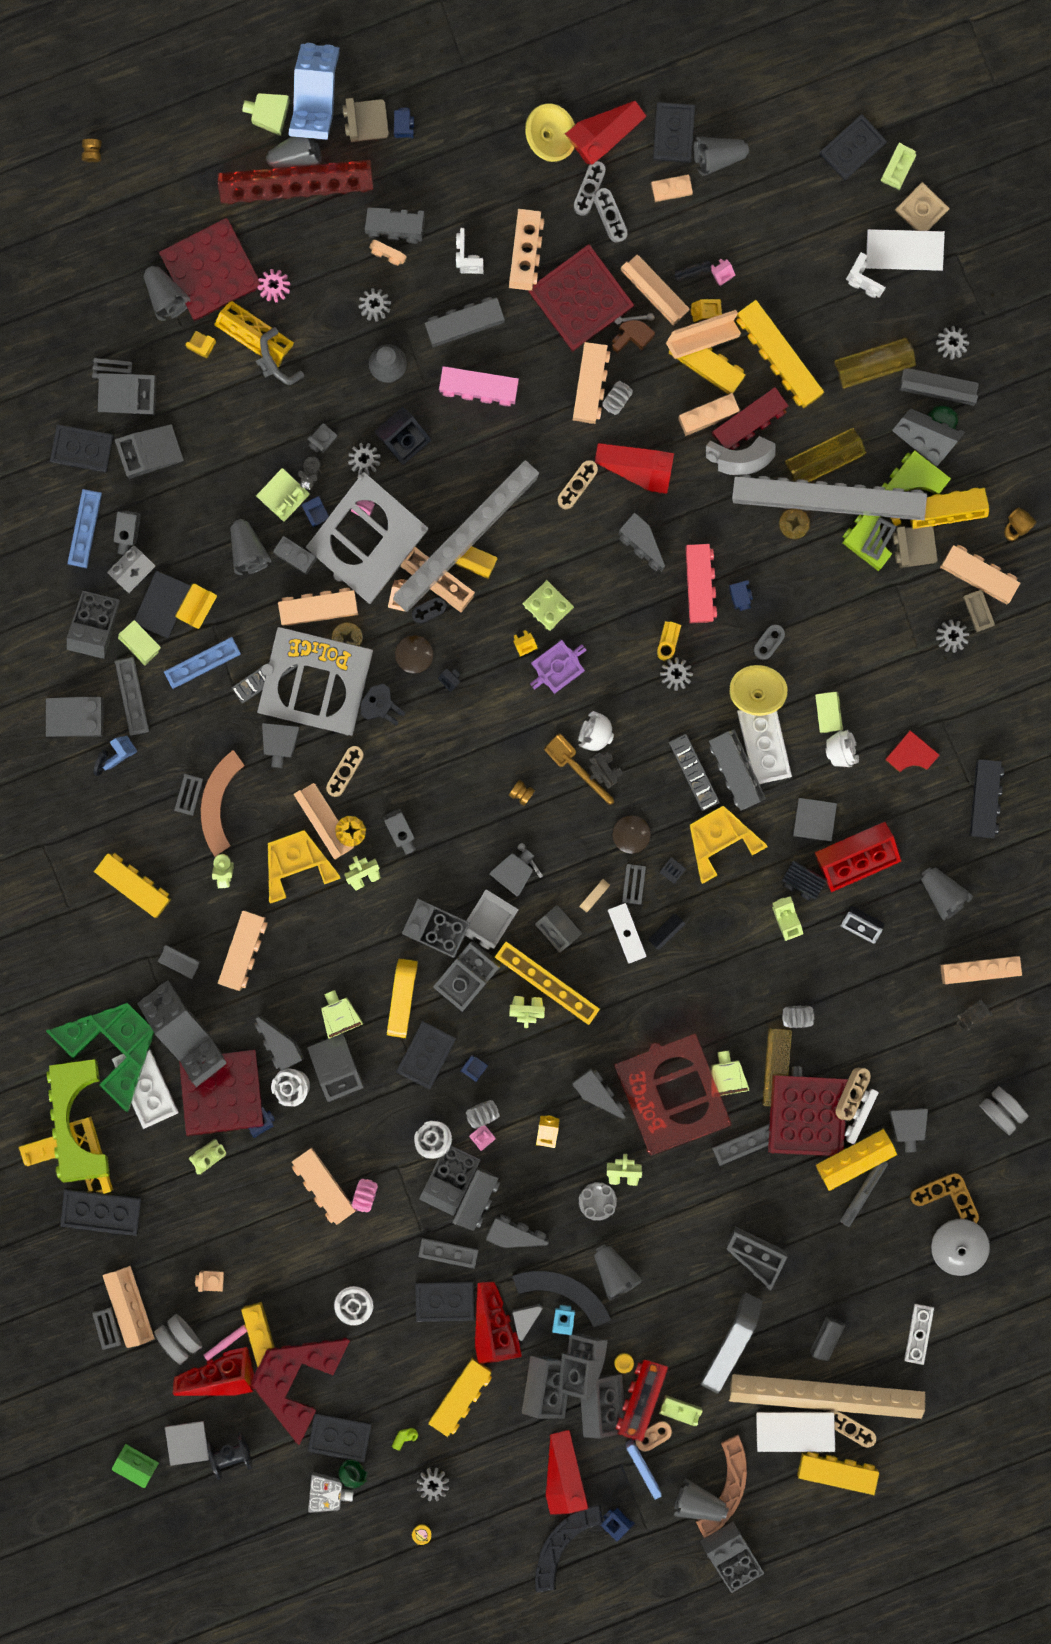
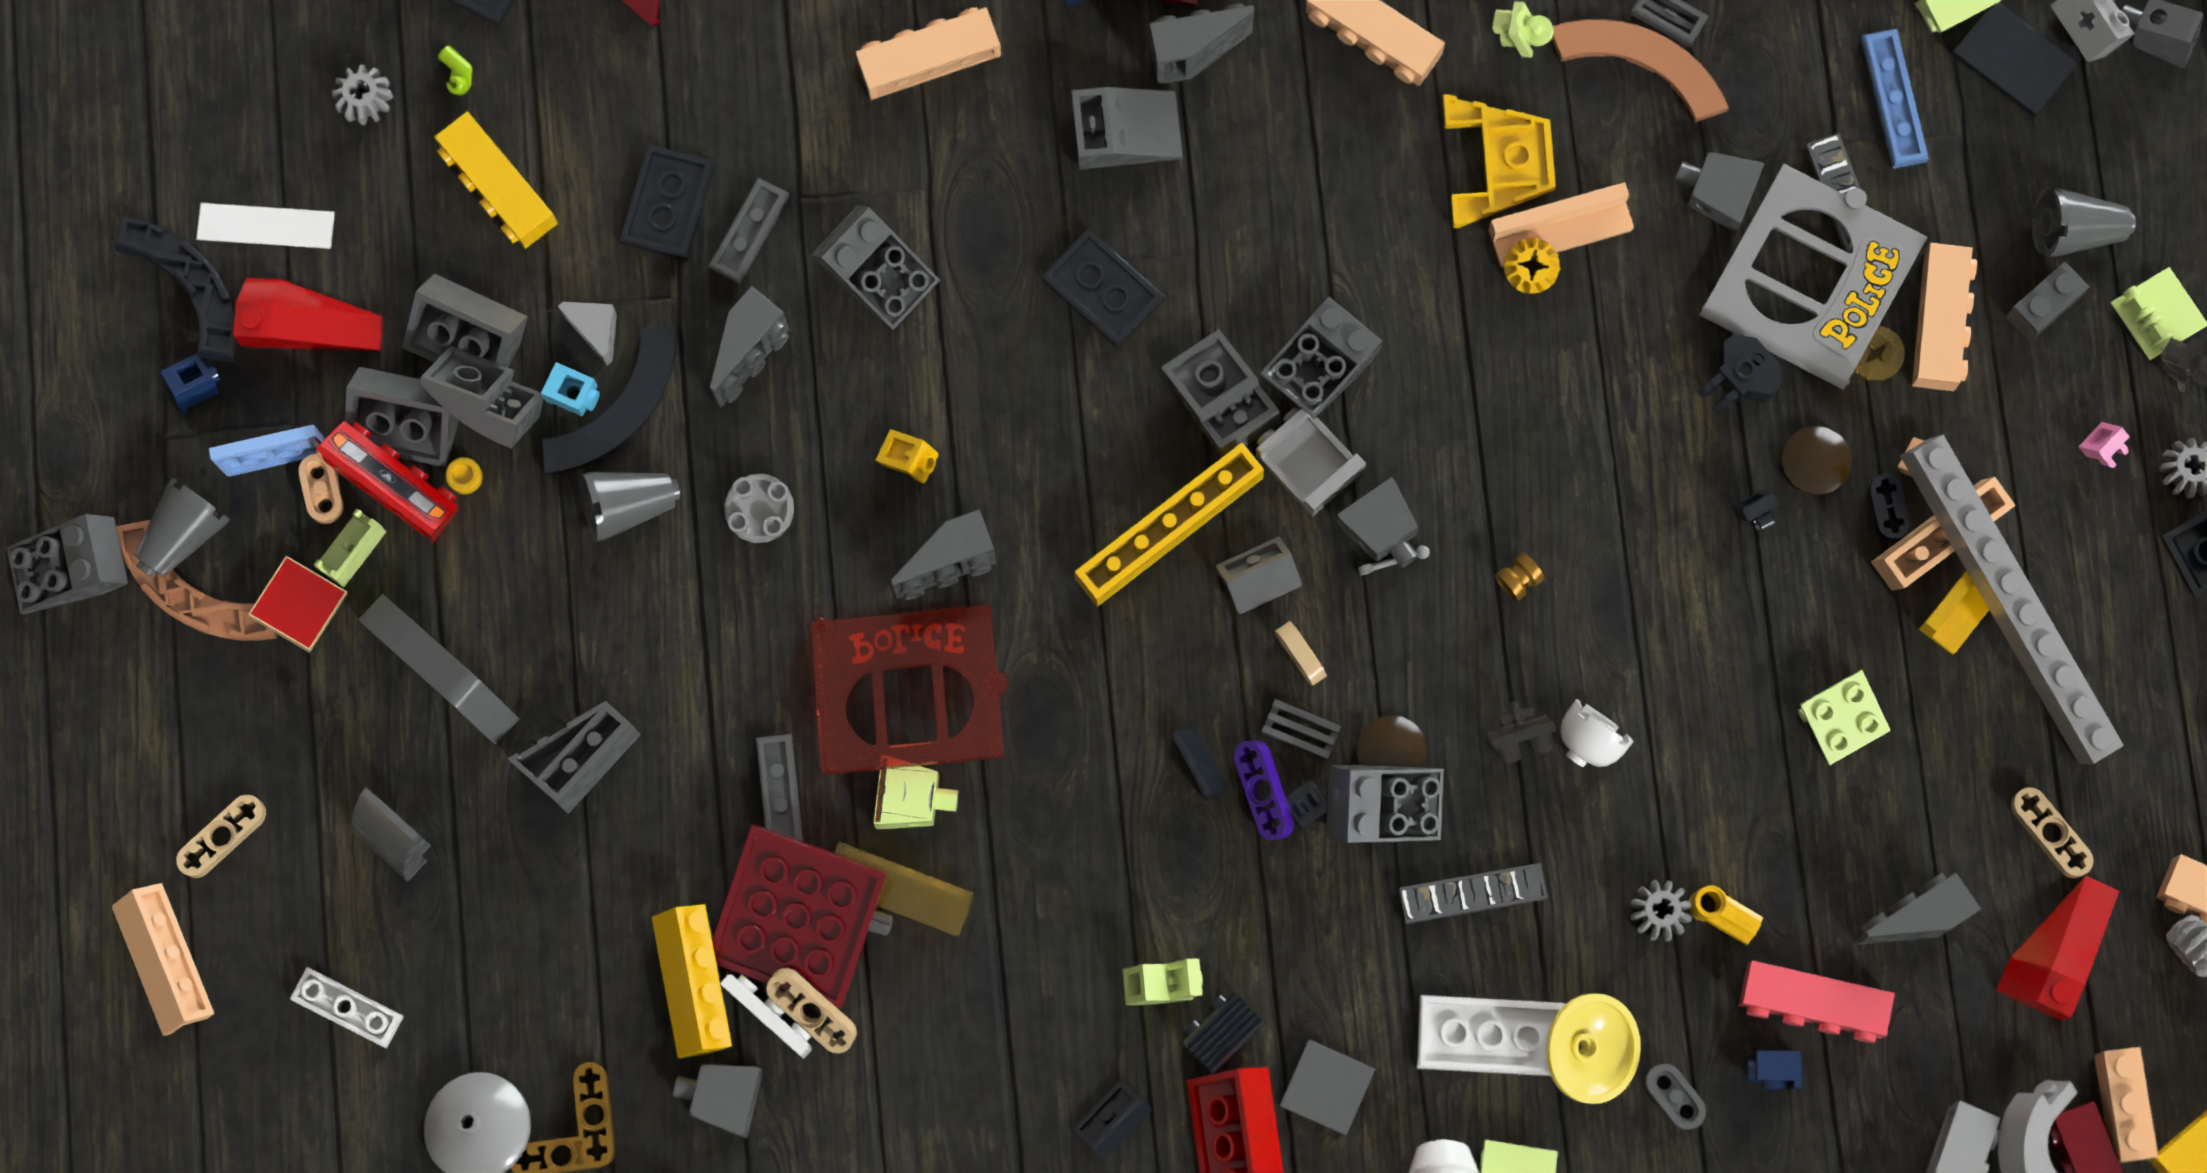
camera: 110 degrees right, 10 degrees down
yellow panel [175,583,217,629] -> none
white cone [271,1068,310,1106] -> none
dark blue panel [302,496,329,527] -> none
light grey door [306,472,428,604] -> none
yellowish green torso [321,990,363,1038] -> none
tan beam [326,746,364,797] -> none
white cone [335,1286,373,1325] -> none
yellowish green hips [344,856,381,890] -> none
bright pink gear [352,1179,378,1212] -> none
dark grey torso [383,808,416,854] -> none
yellow beam [387,958,418,1038] -> none
tile [412,1524,431,1545] -> none
white cone [414,1121,452,1159] -> none
dark grey slope [453,1167,500,1231] -> none
dark blue panel [461,1054,488,1082] -> none
light grey gear [466,1100,500,1128] -> none
bright pink tile [469,1125,496,1151] -> none
red wedge [475,1282,522,1364] -> none
yellowish green hips [510,996,545,1028] -> none
yellow tile [513,630,537,657] -> none
medium lavender plate [530,640,586,694] -> none
pearl gold piece [544,734,614,805] -> none
yellowish green hips [607,1154,642,1186] -> none
white tile [608,903,646,964] -> none
yellow wing [690,806,767,884] -> none
dark grey brick [709,729,766,810] -> none
tan brick [729,1374,925,1419] -> none
white tile [757,1412,835,1452] -> none
light grey gear [782,1006,814,1028] -> none
yellow brick [797,1452,879,1495] -> none
dark grey axle [840,1161,888,1227] -> none
none -> light nougat panel [112,883,214,1036]
none -> white sticker [197,203,335,249]
none -> red tile [248,556,347,653]
none -> dark purple beam [1234,740,1294,840]
none -> dark grey slope [1326,765,1444,843]

